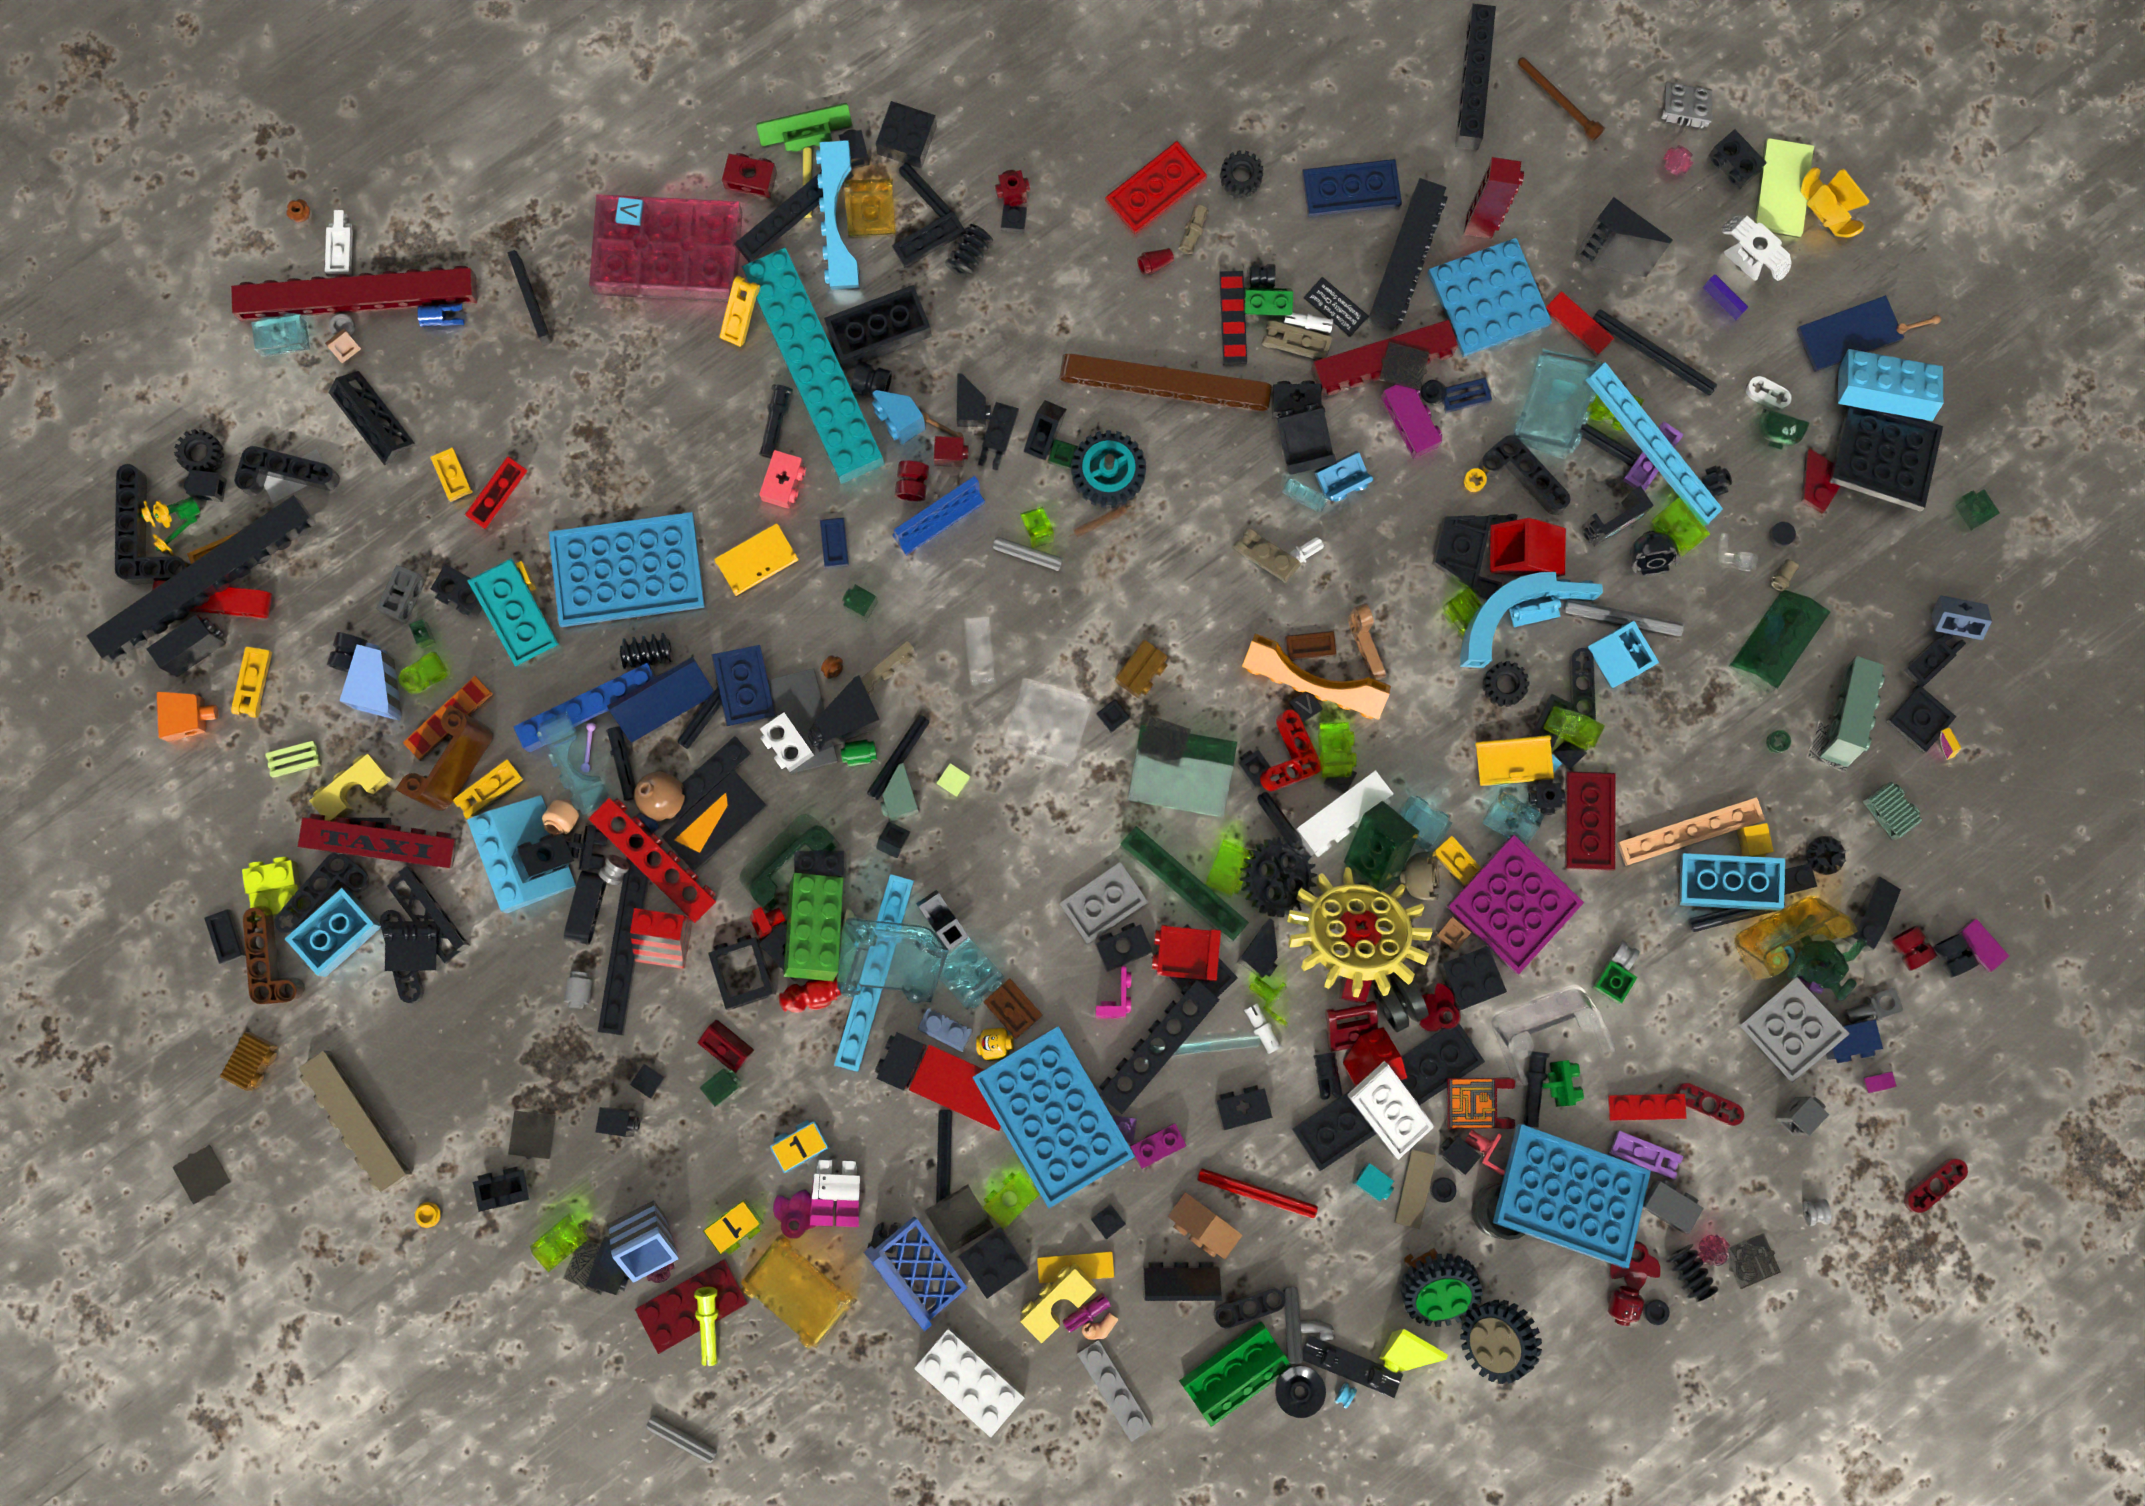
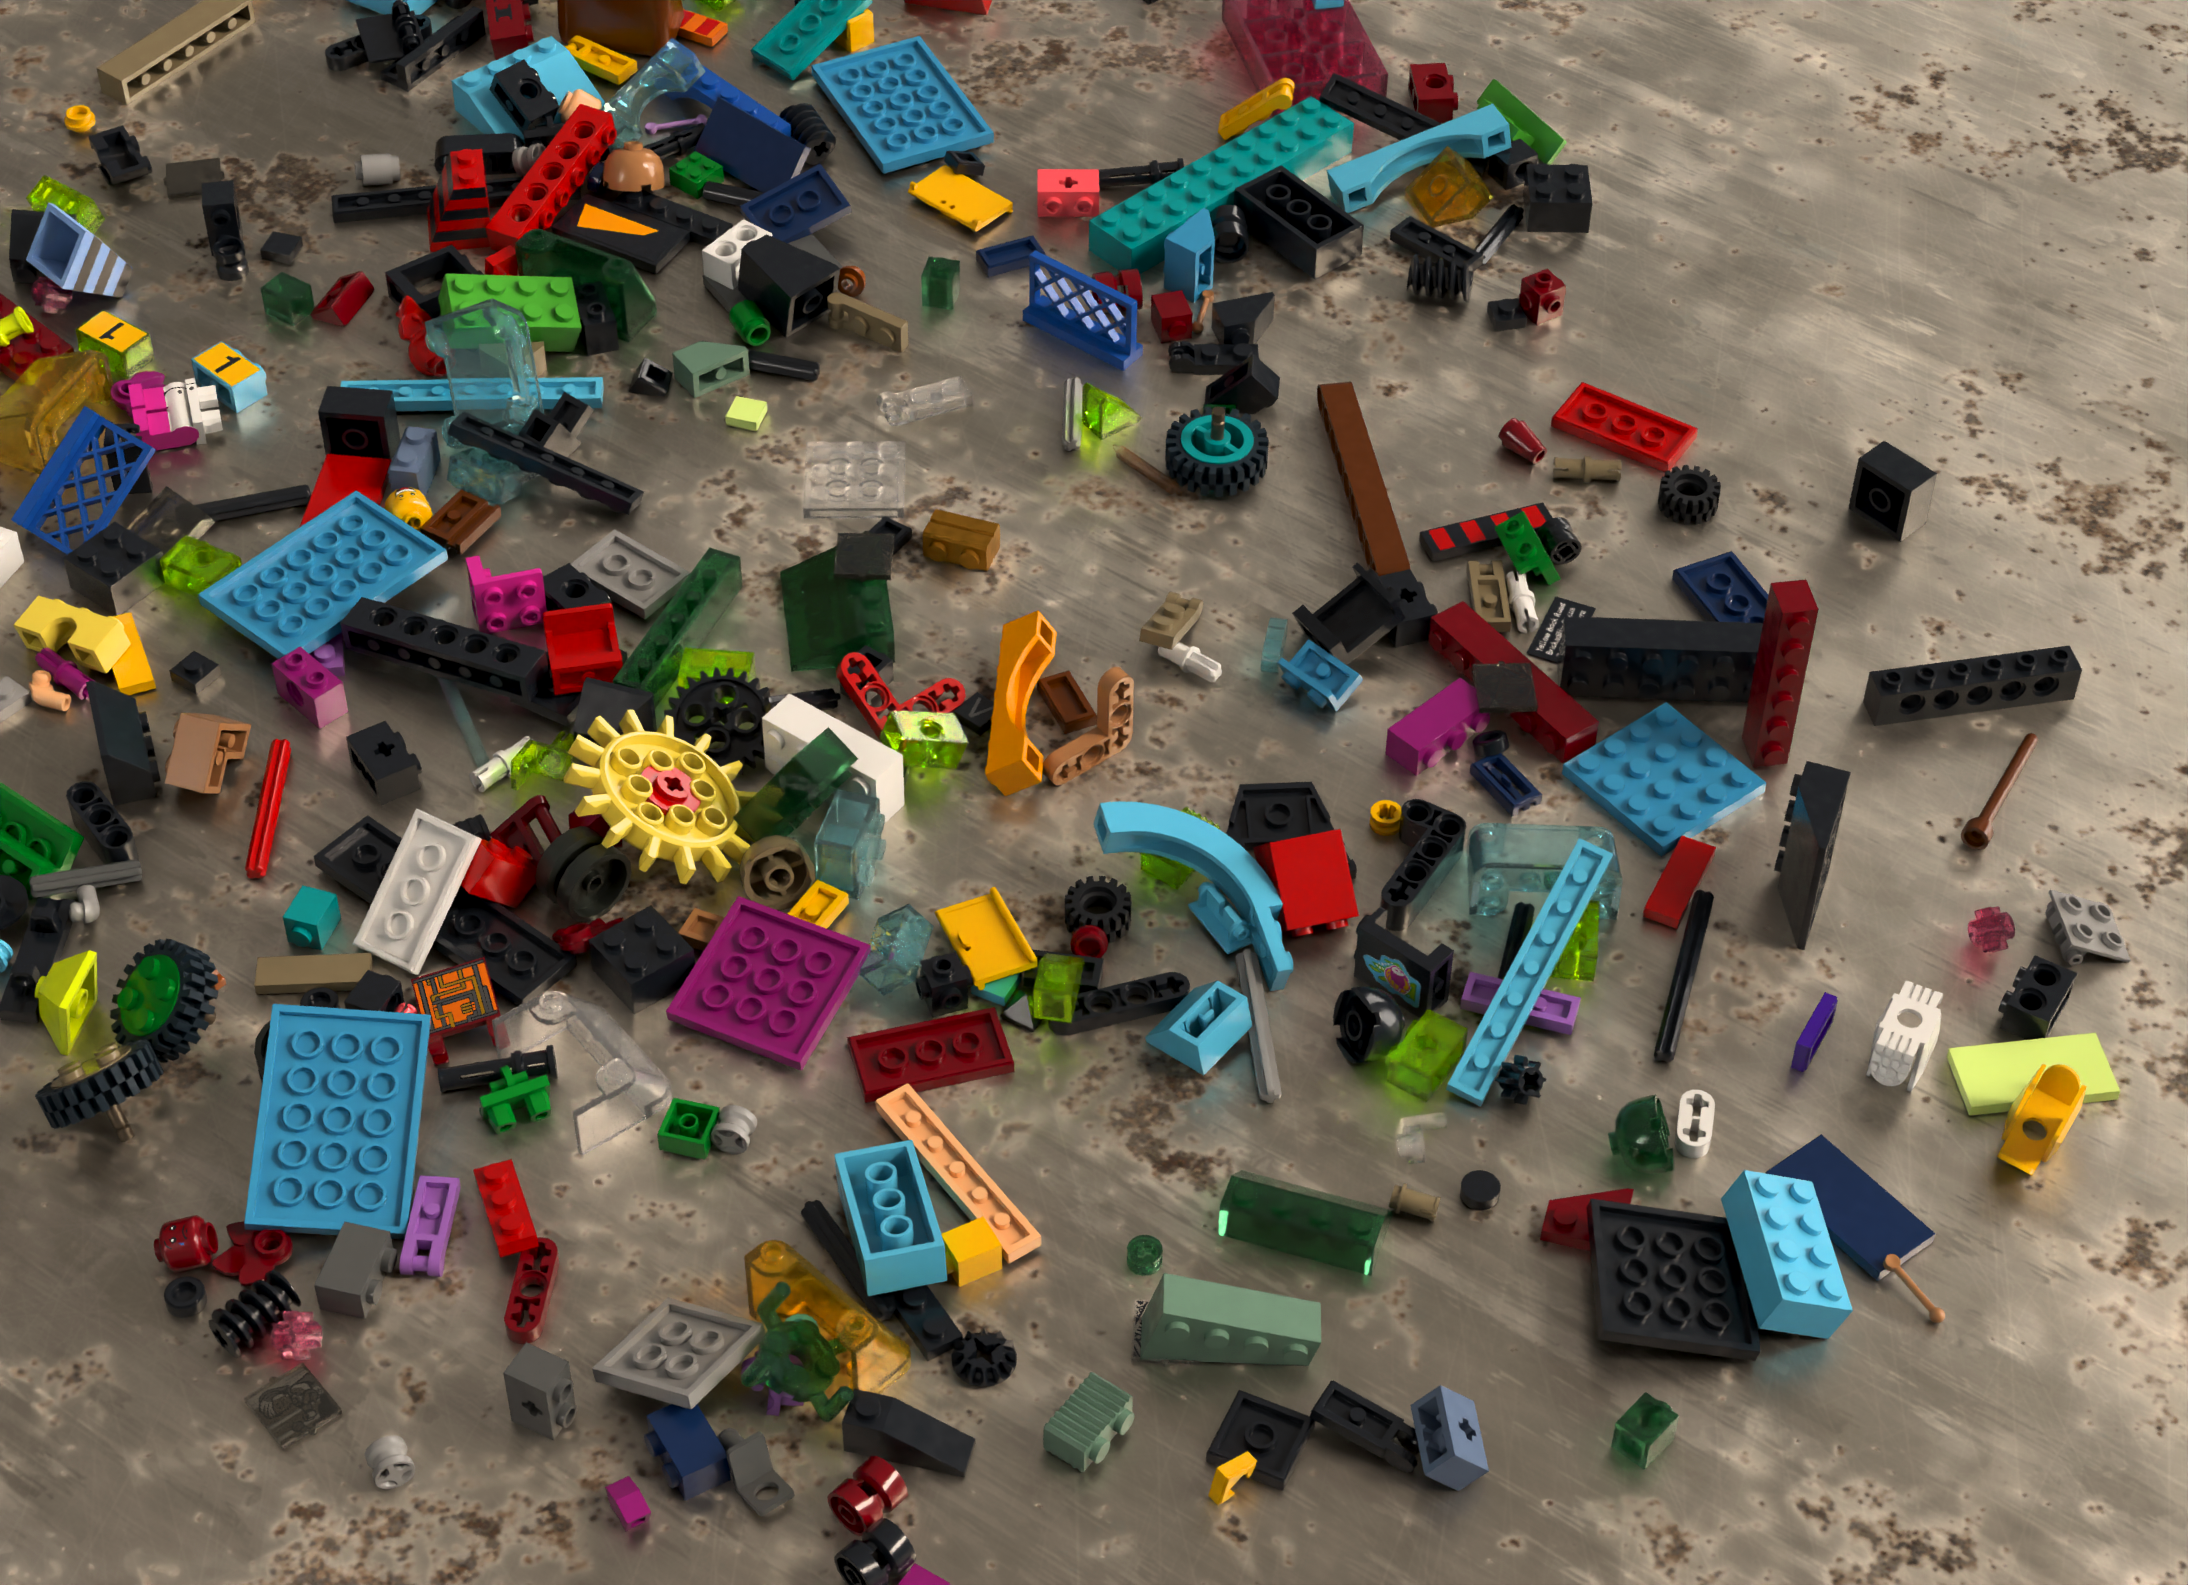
camera: 75 degrees right, 35 degrees down
none -> black wheel [213,237,249,281]
none -> black plate [448,412,644,515]
none -> green piece [669,151,724,199]
none -> black tile [944,150,985,176]
none -> dark red plate [1070,925,1108,958]
none -> black brick [1849,441,1937,542]

